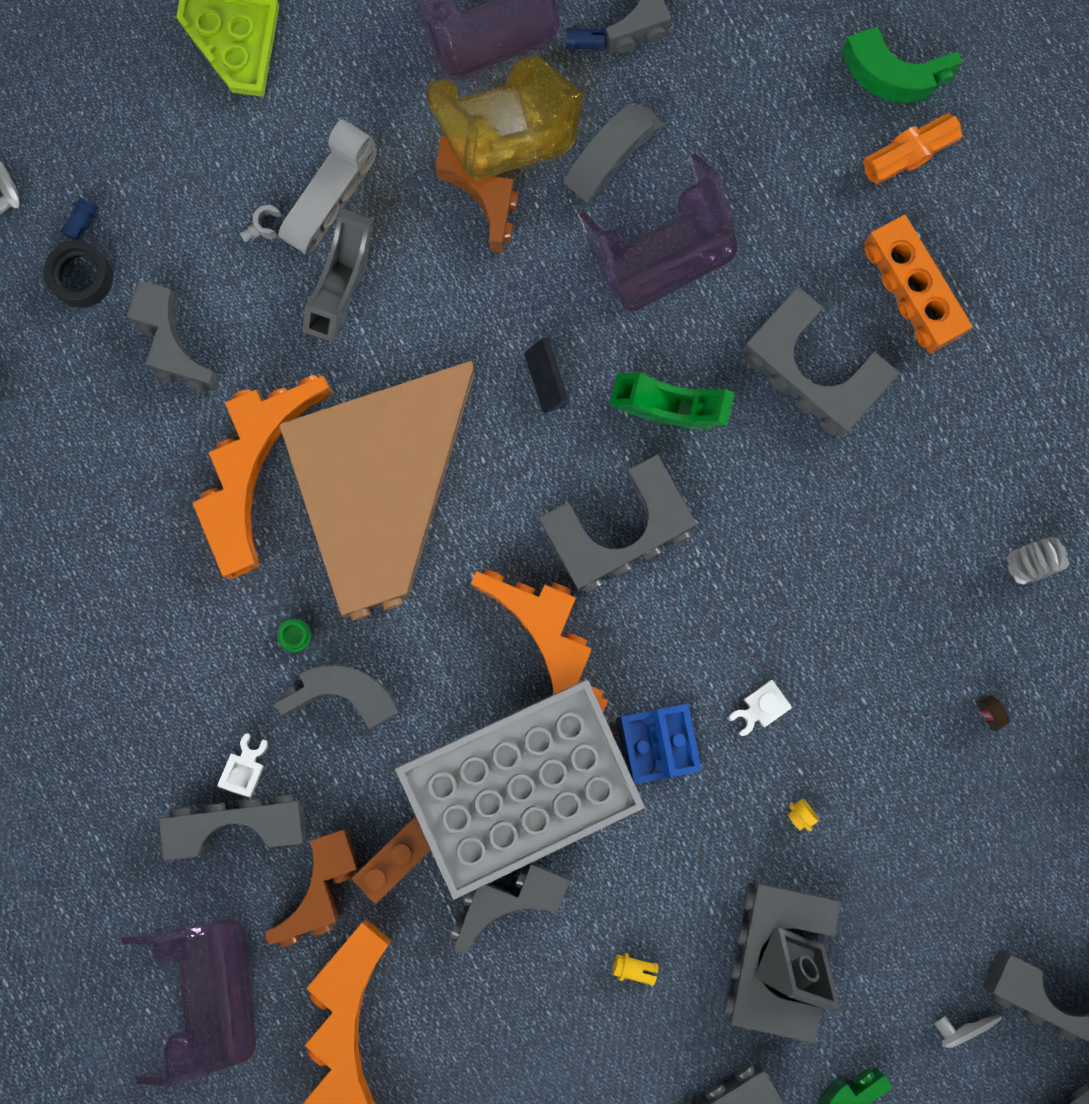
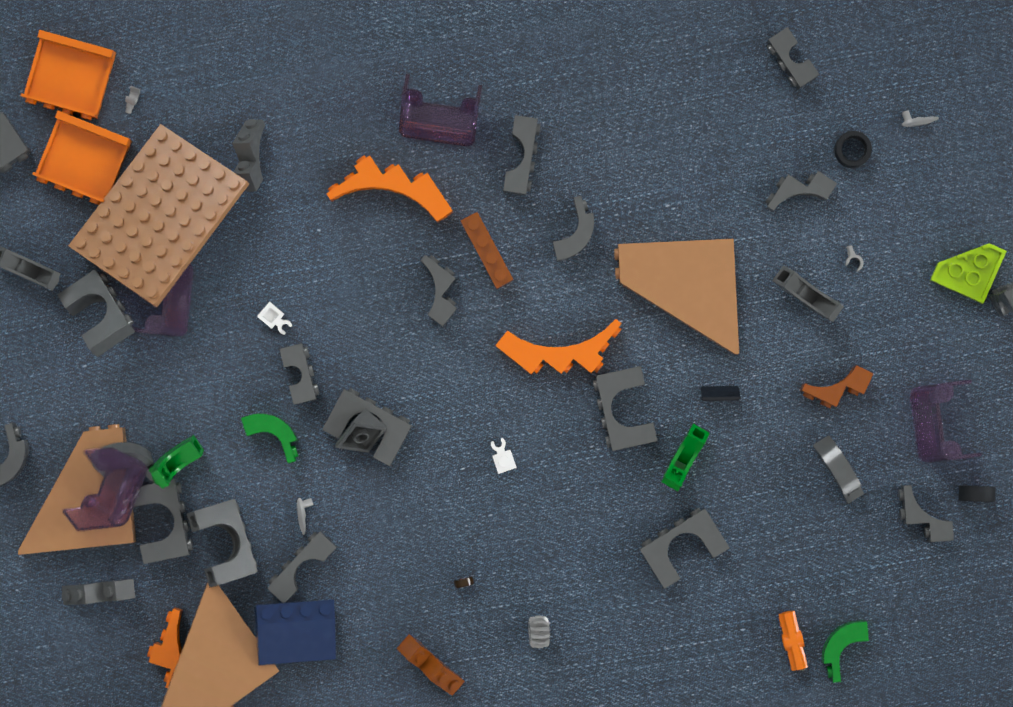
camera: 110 degrees right, 5 degrees up
dark blue pin [60,198,98,241] -> none
orange arch [192,375,333,580] -> none
white plate [217,733,268,799] -> none
dark orange arch [265,827,361,948] -> none
green plate [277,619,312,653] -> none
light grey beam [278,119,376,255] -> none
light grey plate [395,680,645,900] -> none
clear yellow windscreen [427,55,583,180] -> none
dark blue pin [566,25,605,52] -> none
clear purple windscreen [578,153,738,311] -> none
yellow pin [612,953,658,986] -> none
blue slope [617,704,702,784] -> none
yellow plate [788,799,819,831] -> none
orange brick [864,214,973,354] -> none

